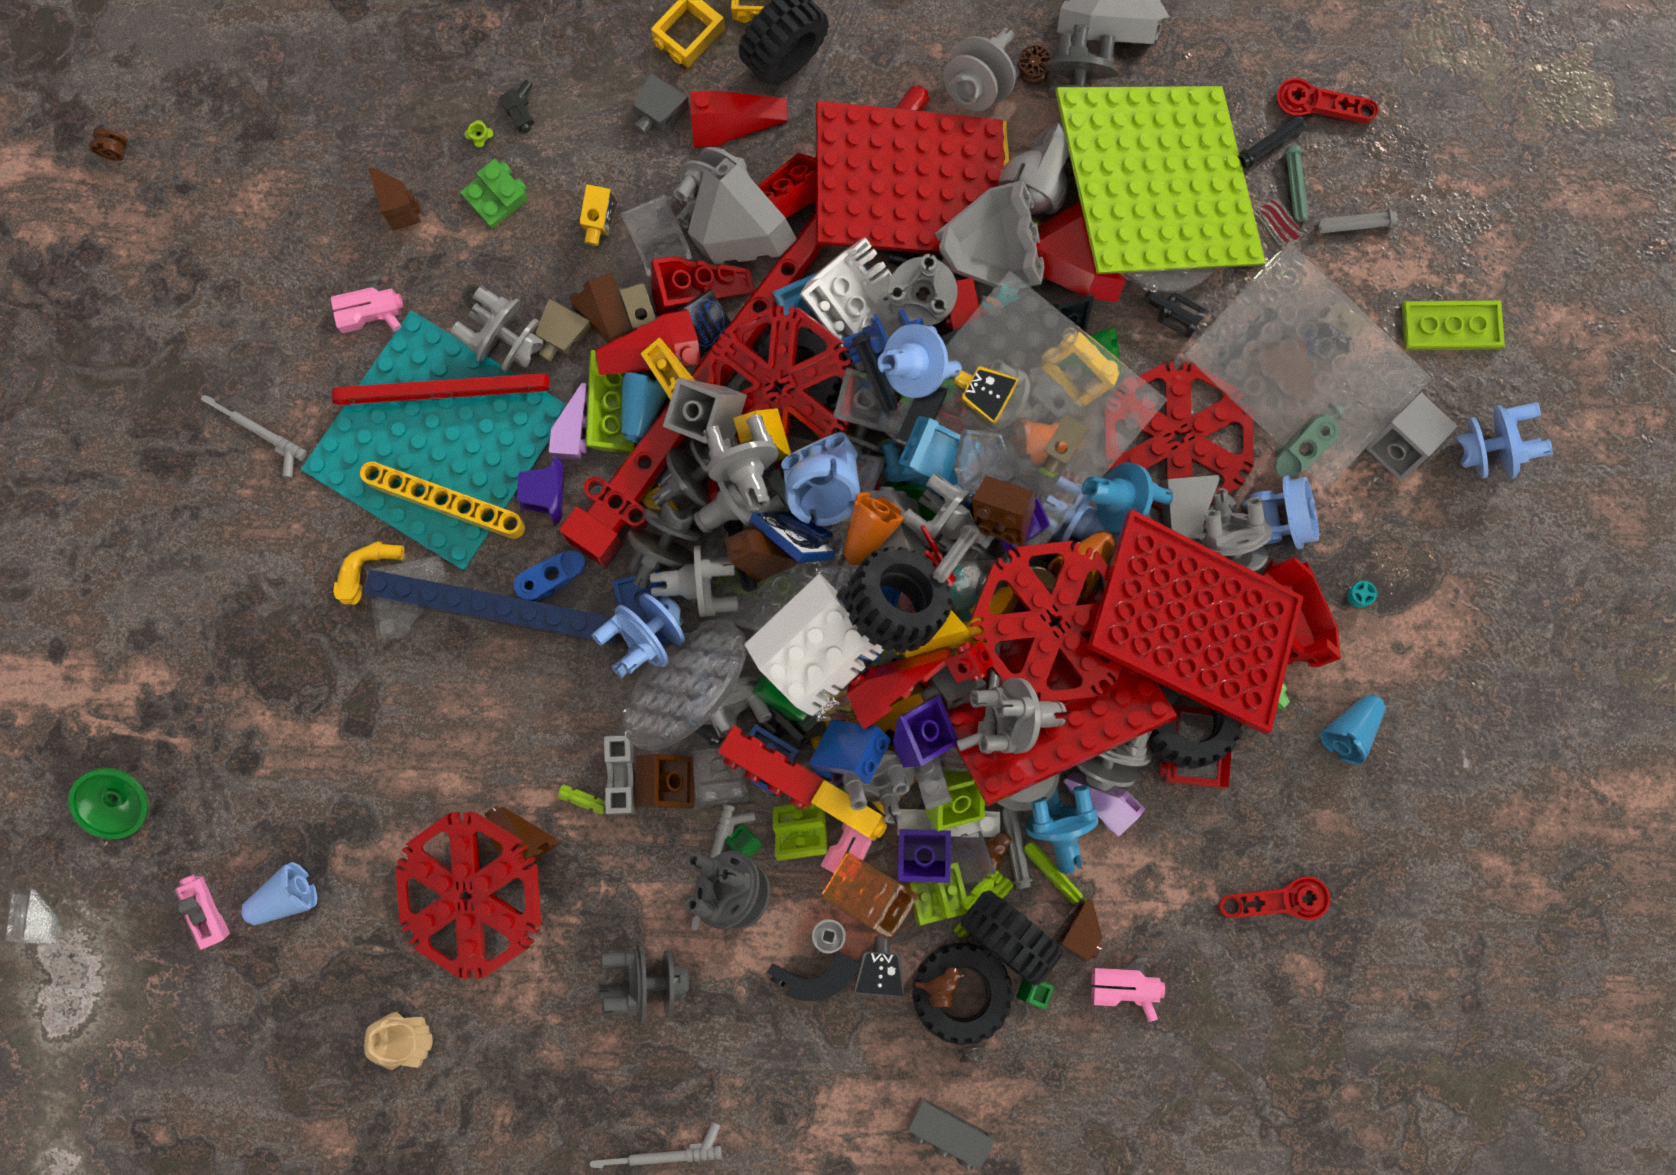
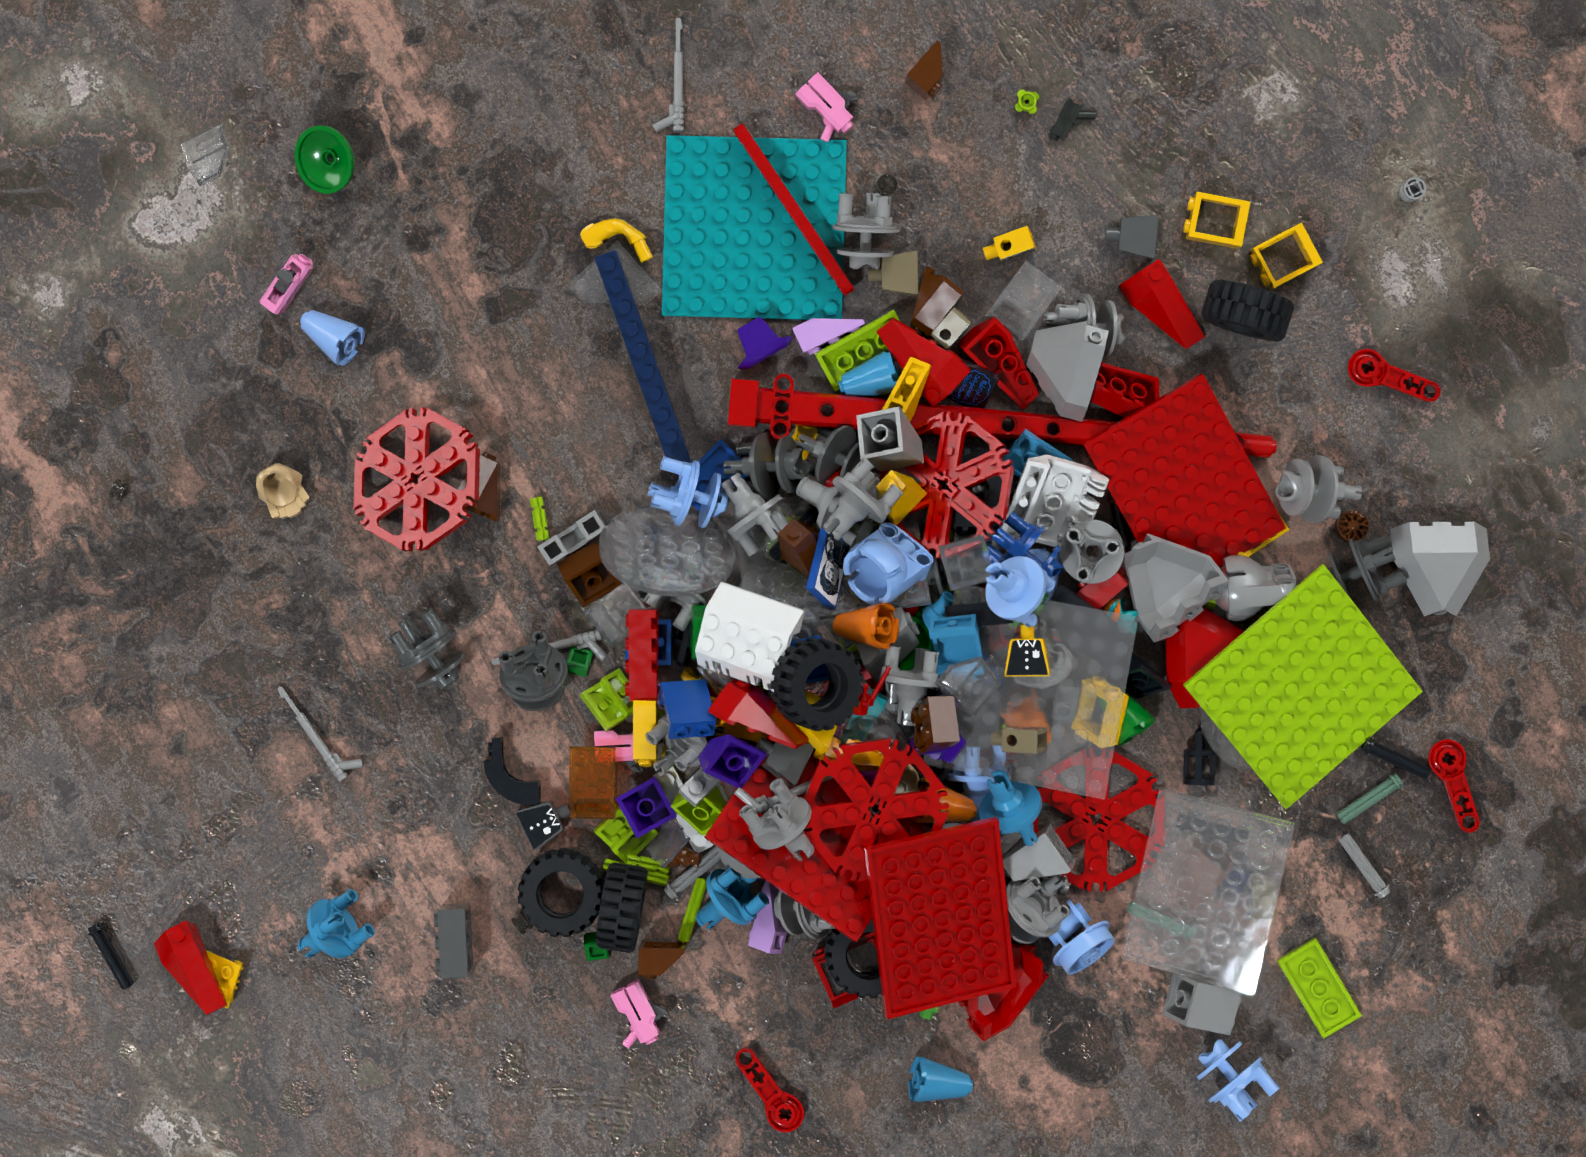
camera: 55 degrees right, 10 degrees up
yellow beam [360,462,525,539] -> none
bright green plate [460,158,529,229] -> none
blue piece [514,550,586,602] -> none
clear blue tile [777,511,833,547] -> none
light grey wheel [812,919,846,953] -> none
black axle [851,333,897,413] -> none
reddish brown animal [914,967,964,1008] -> none
light grey axle [933,524,981,583] -> none
red brick [945,641,994,683] -> none
tile [1256,197,1304,250] -> none
sand green piece [1274,415,1340,477] -> none
teal wheel [1347,581,1377,609] -> none

